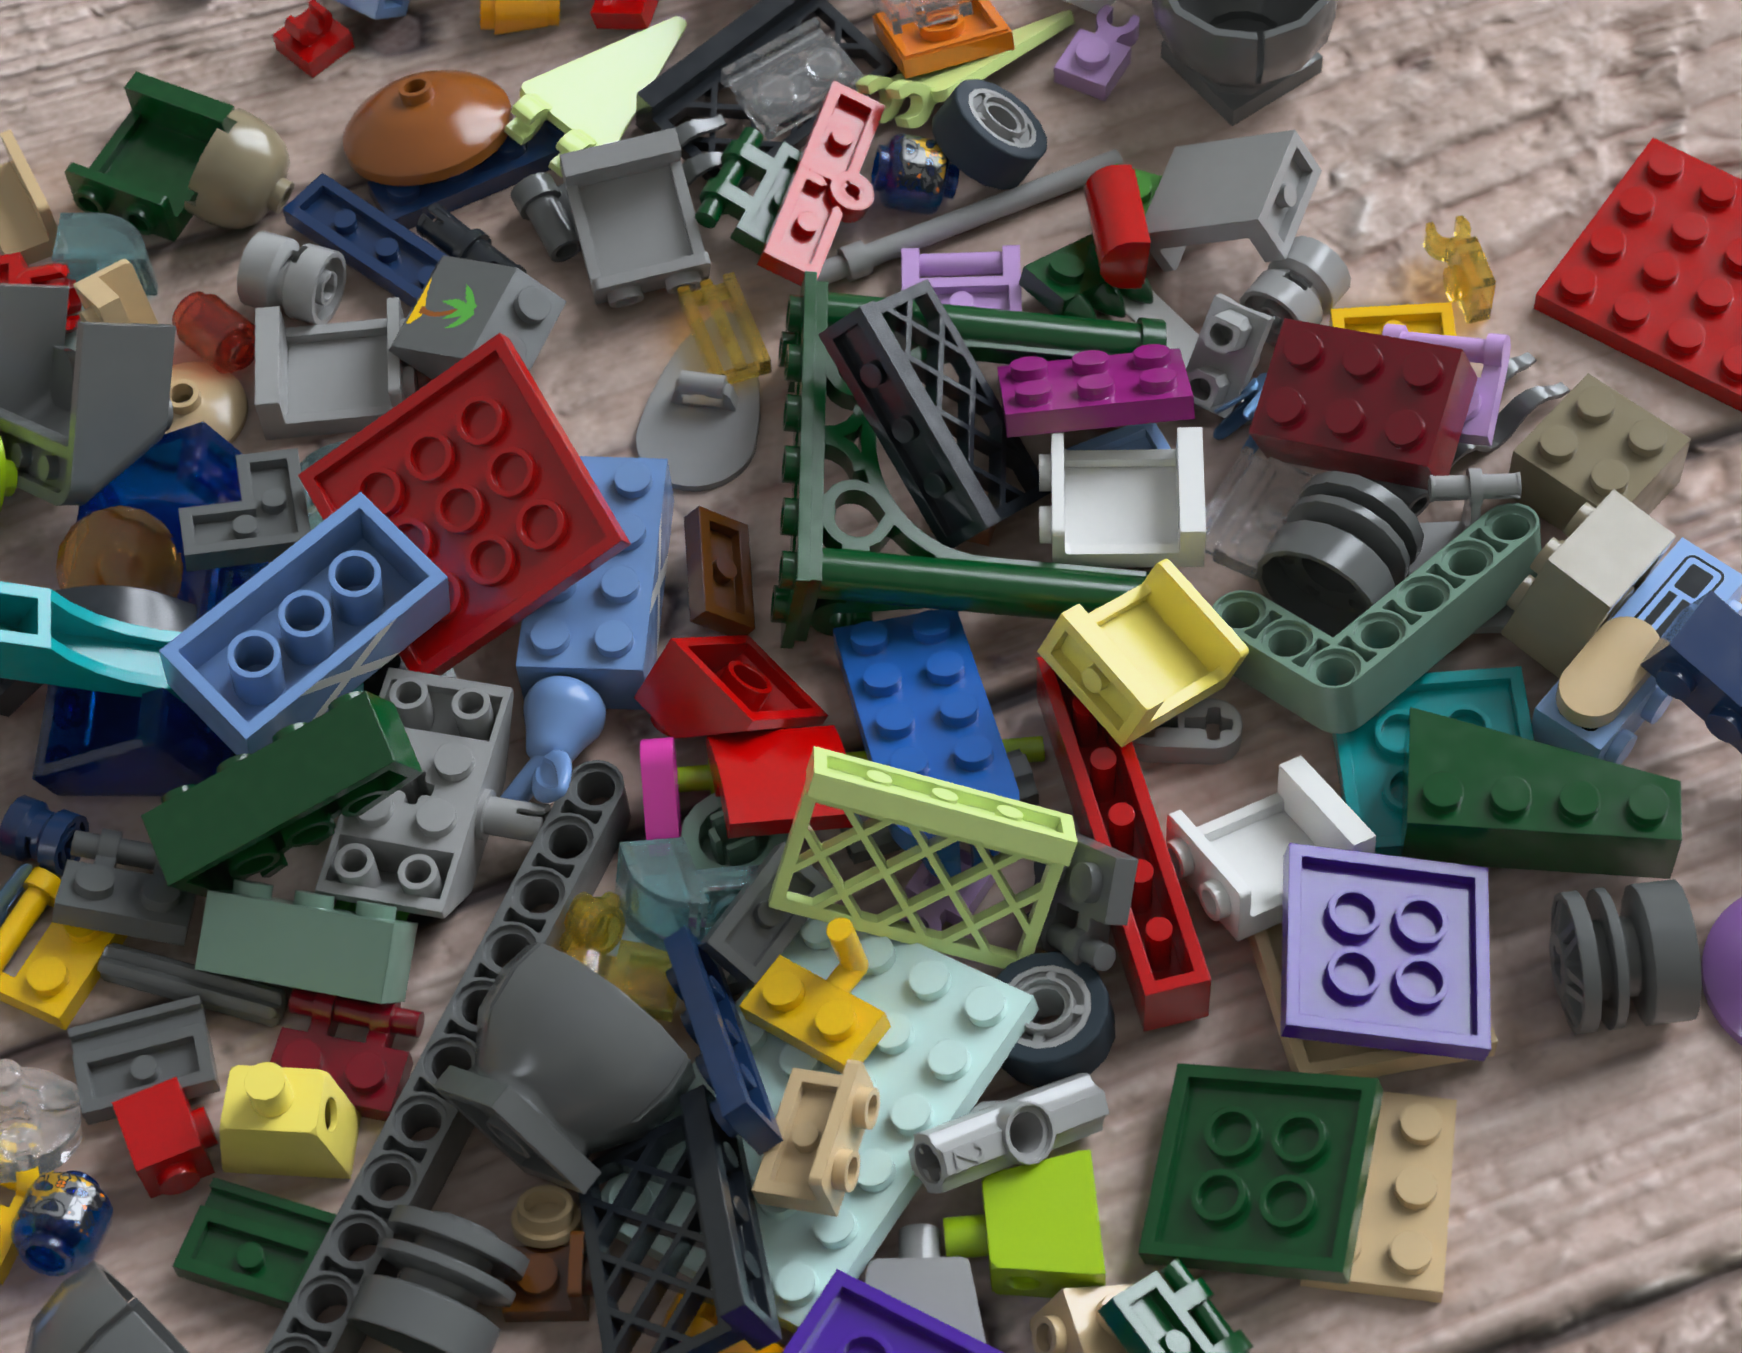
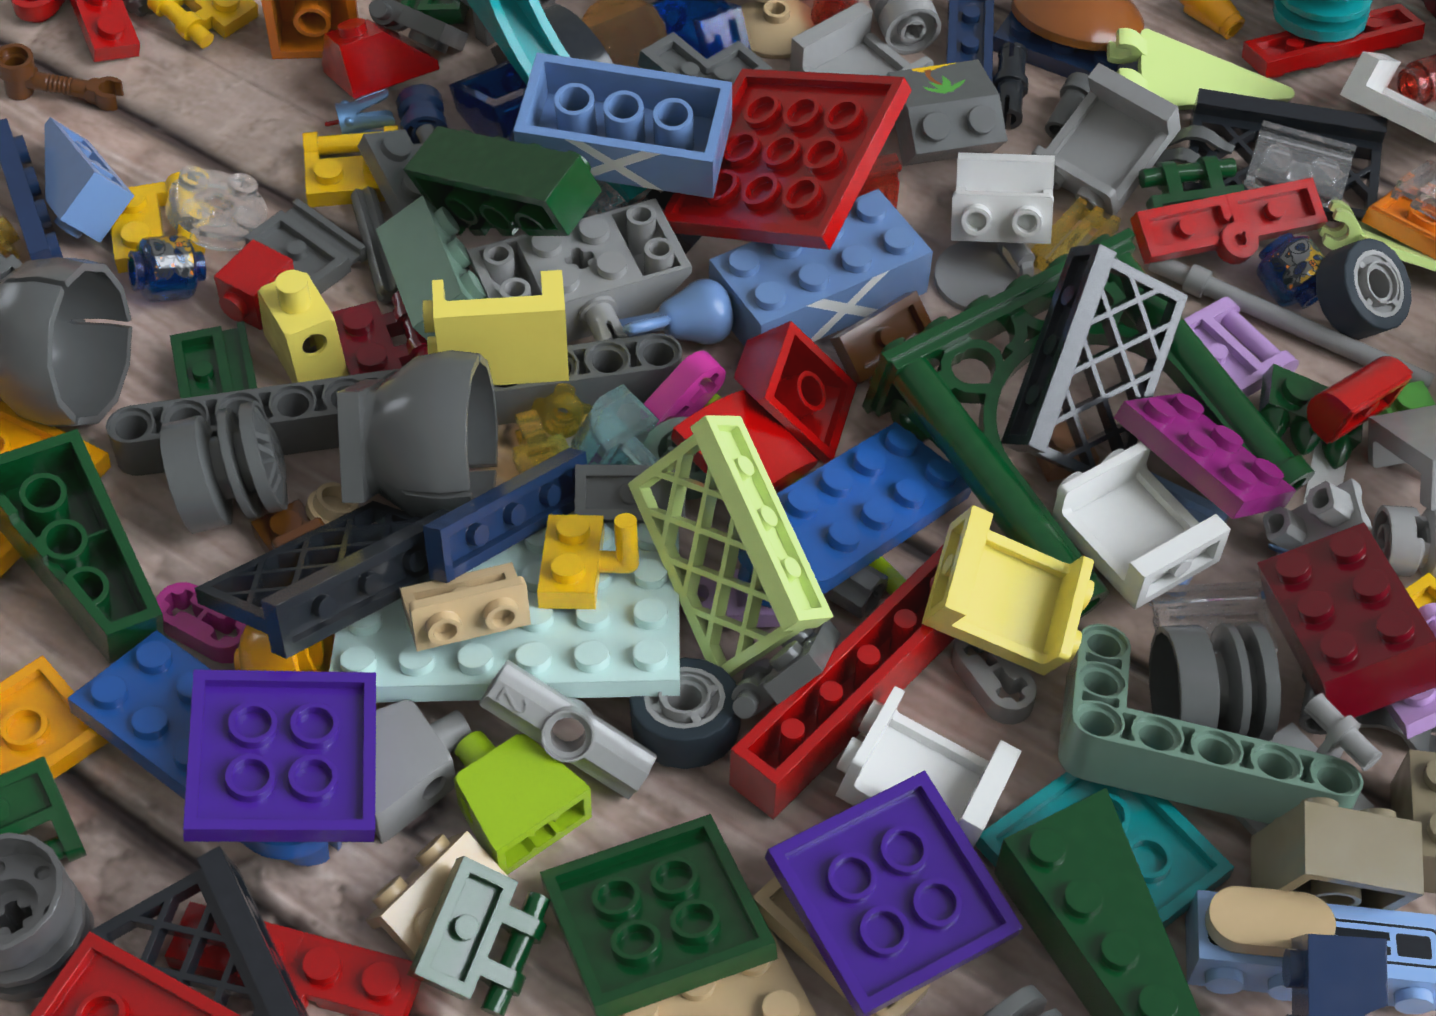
camera: 50 degrees right, 5 degrees down
none -> light yellow panel [423,270,569,386]
none -> white panel [951,152,1055,244]

